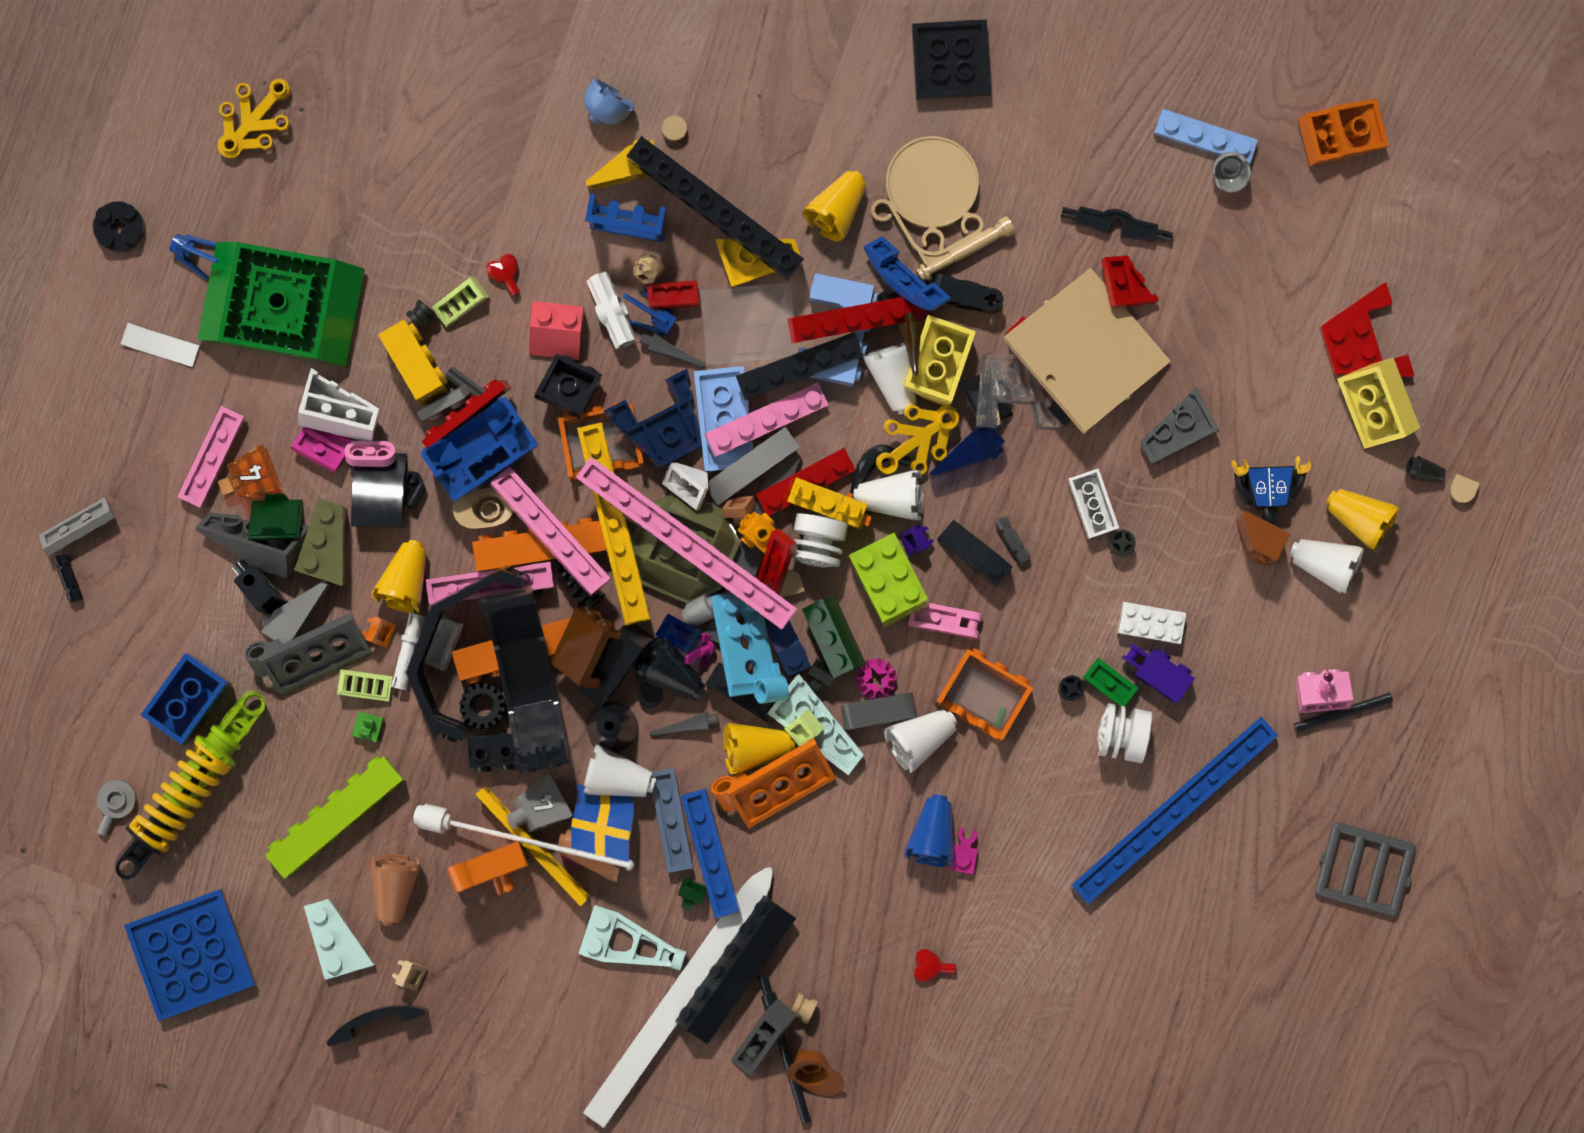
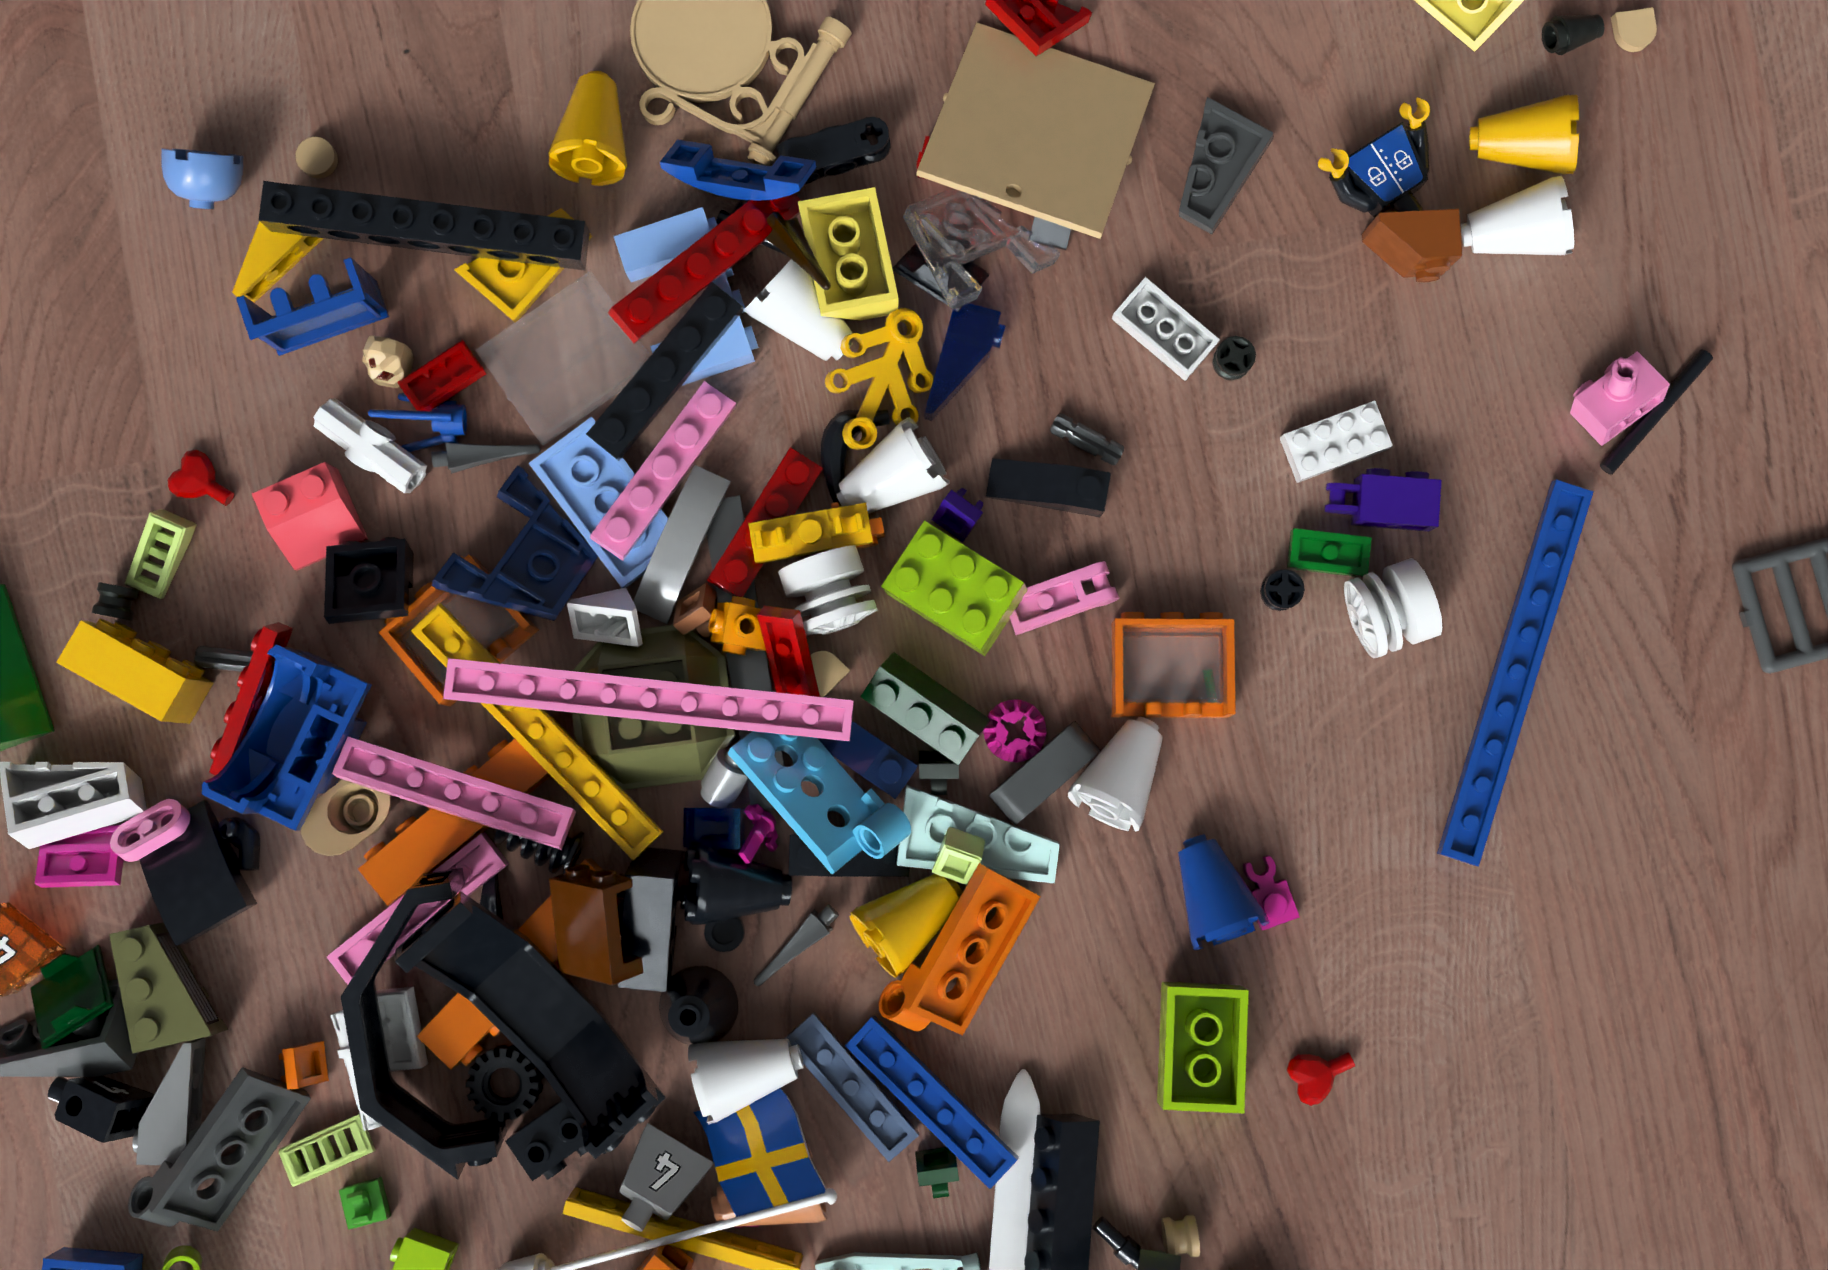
camera: 30 degrees left, 0 degrees up
yellow cone [371,540,427,613] -> none
light grey plate [417,384,470,421] -> none
none -> lime brick [1157,982,1249,1114]

